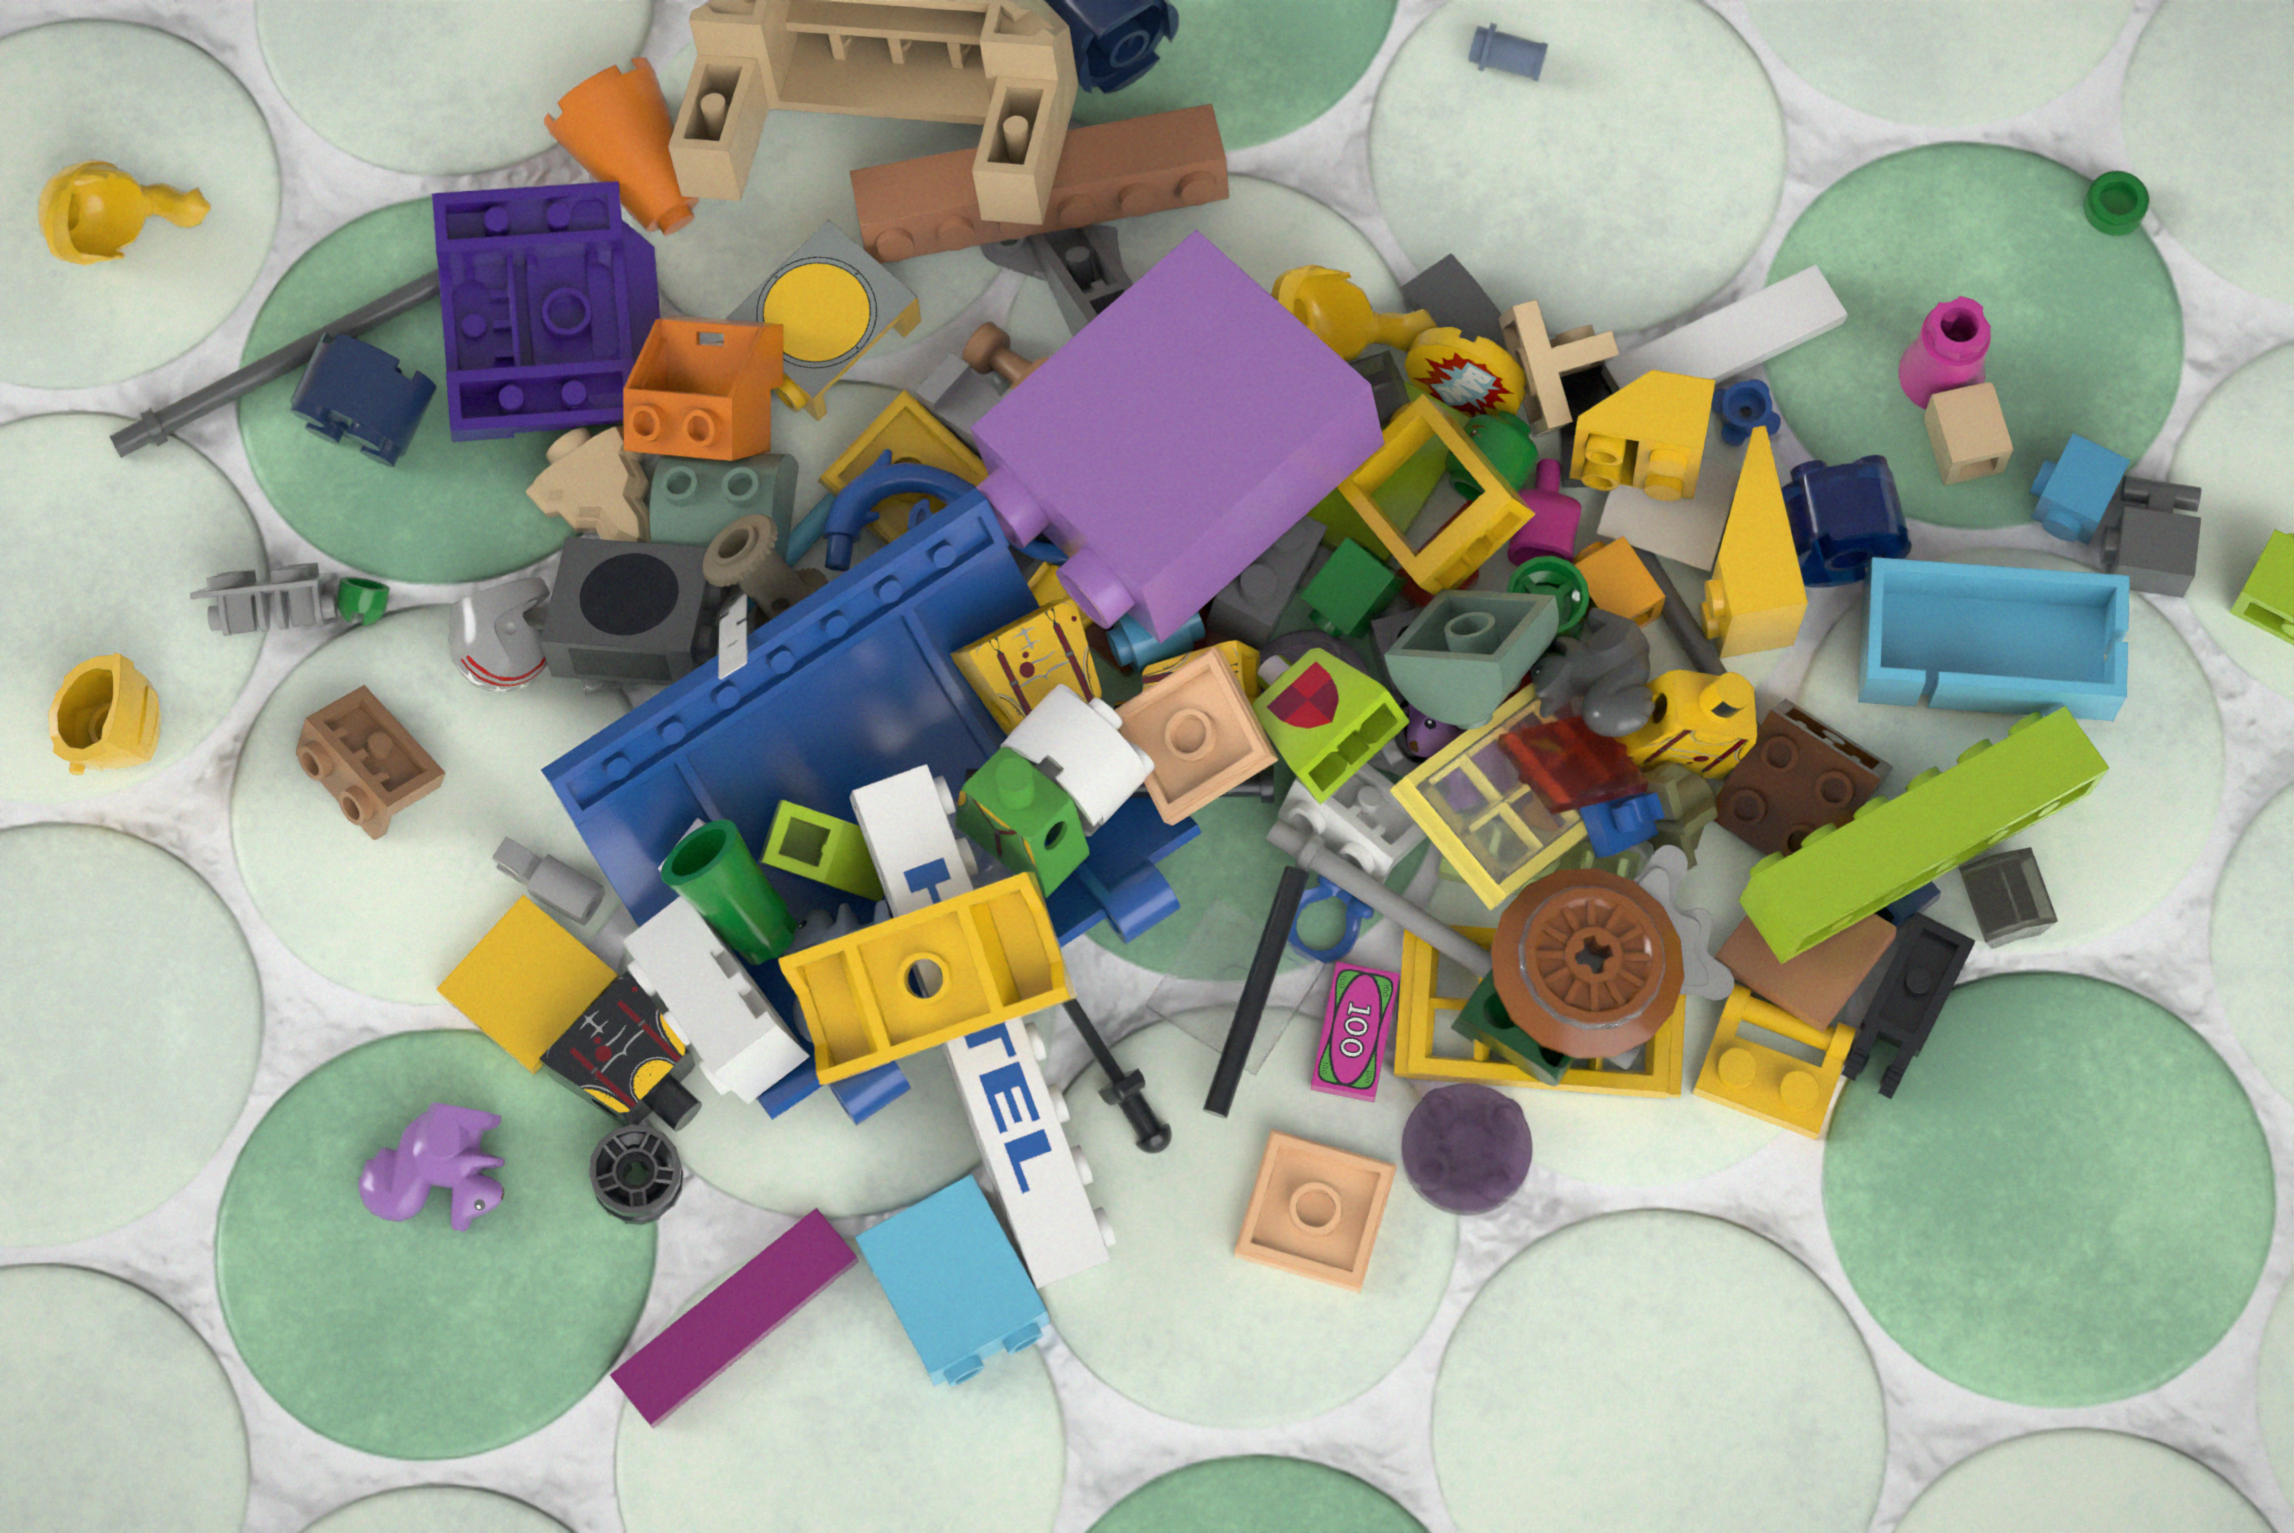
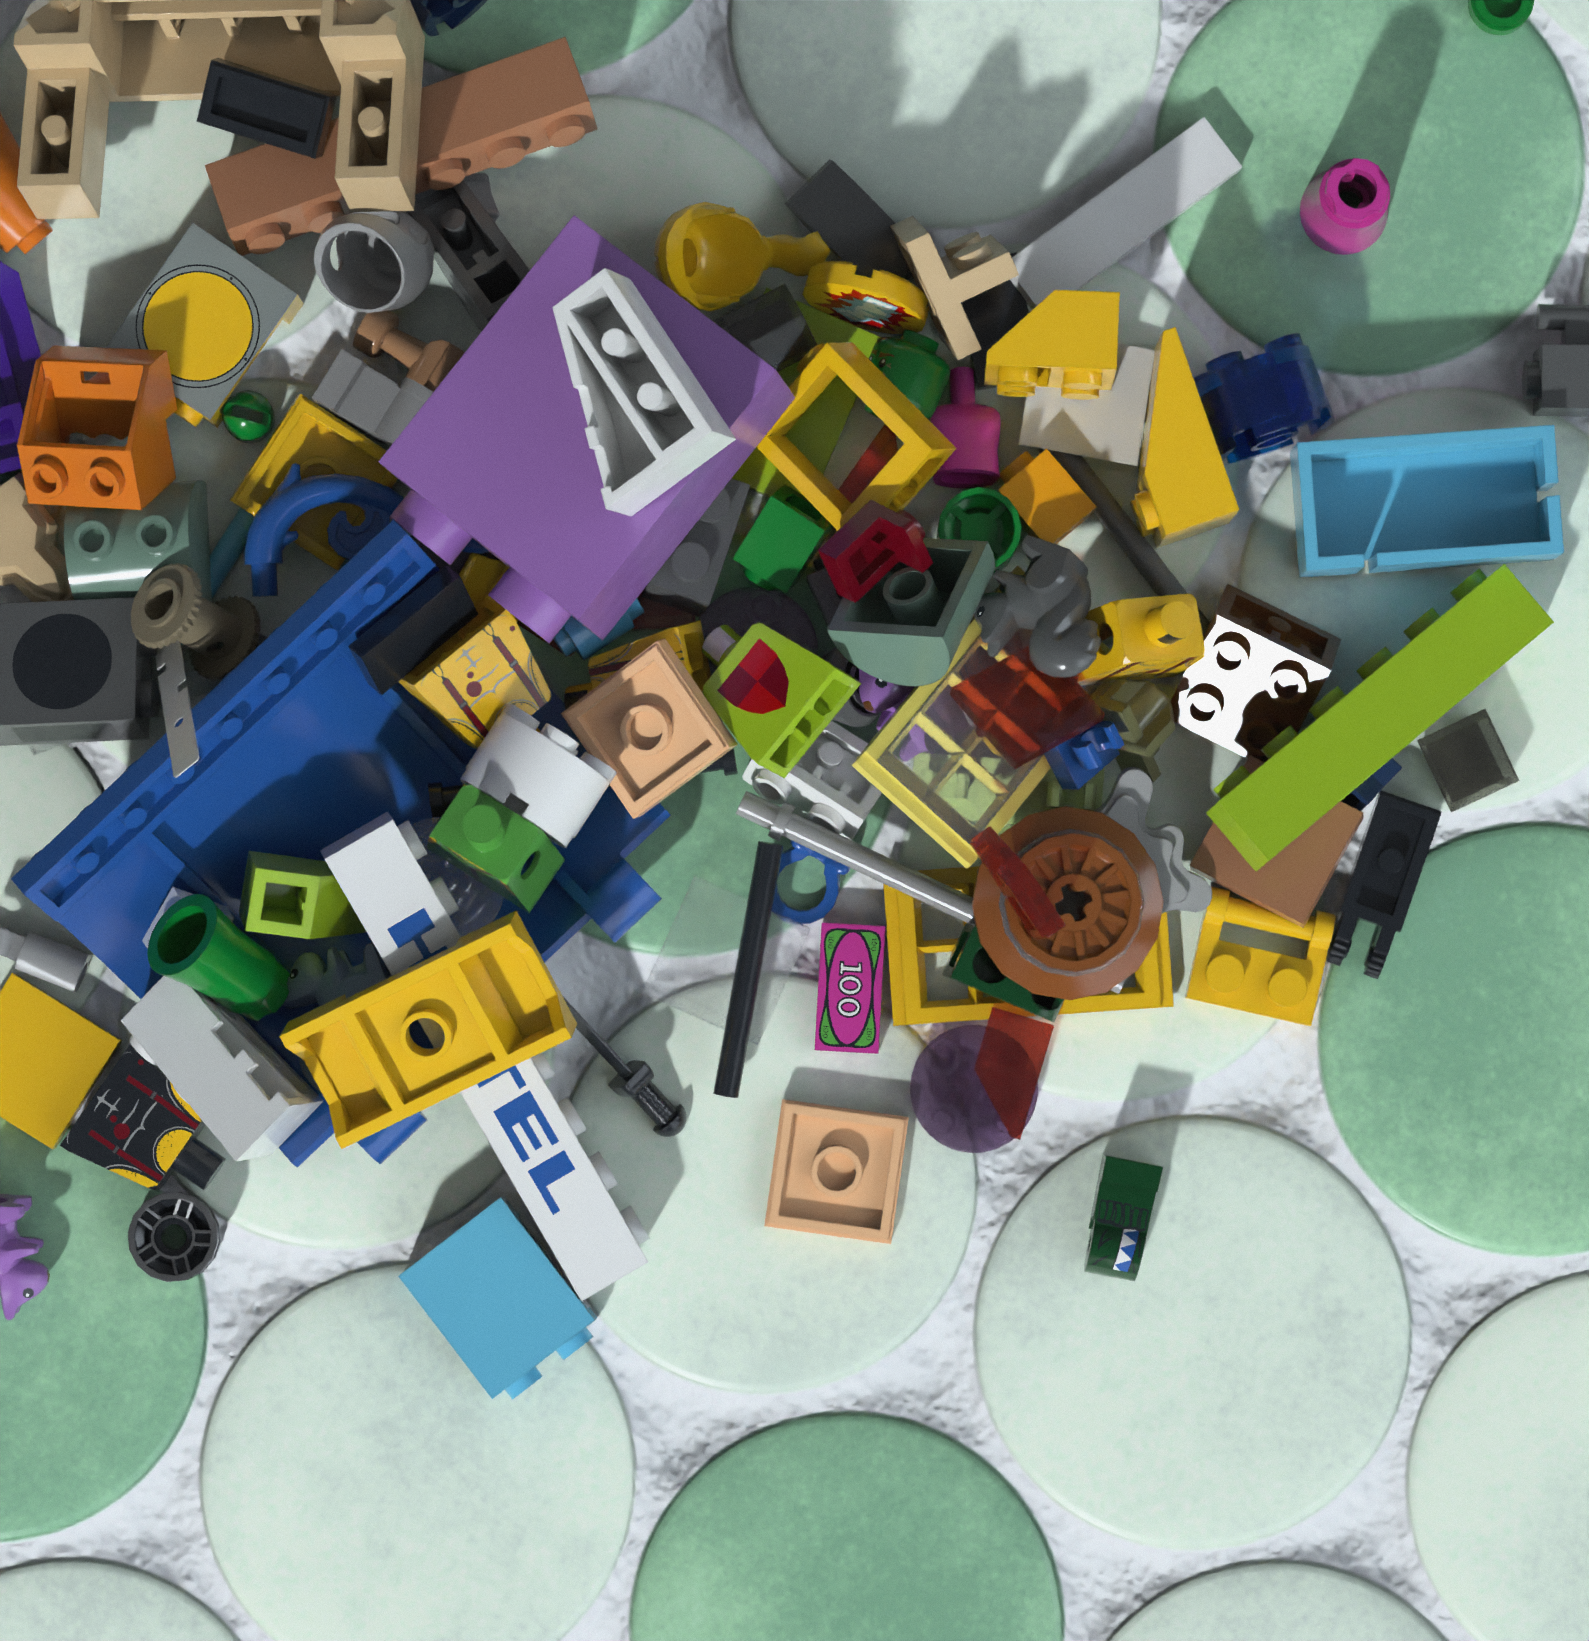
camera: 10 degrees left, 15 degrees up
magenta tile [610,1208,859,1429] -> none
blue plate [1711,379,1781,446] -> none
tan panel [1924,382,2014,486] -> none
dark azure brick [2029,433,2131,545] -> none
none -> black tile [196,58,337,159]
none -> green hinge [222,390,275,443]
none -> light grey helmet [314,211,434,313]
none -> black tile [348,565,478,696]
none -> white wedge [552,268,736,517]
none -> dark red bracket [818,500,933,603]
none -> clear red tile [970,826,1066,940]
none -> clear red tile [973,1007,1054,1140]
none -> dark green leg [1084,1155,1163,1281]

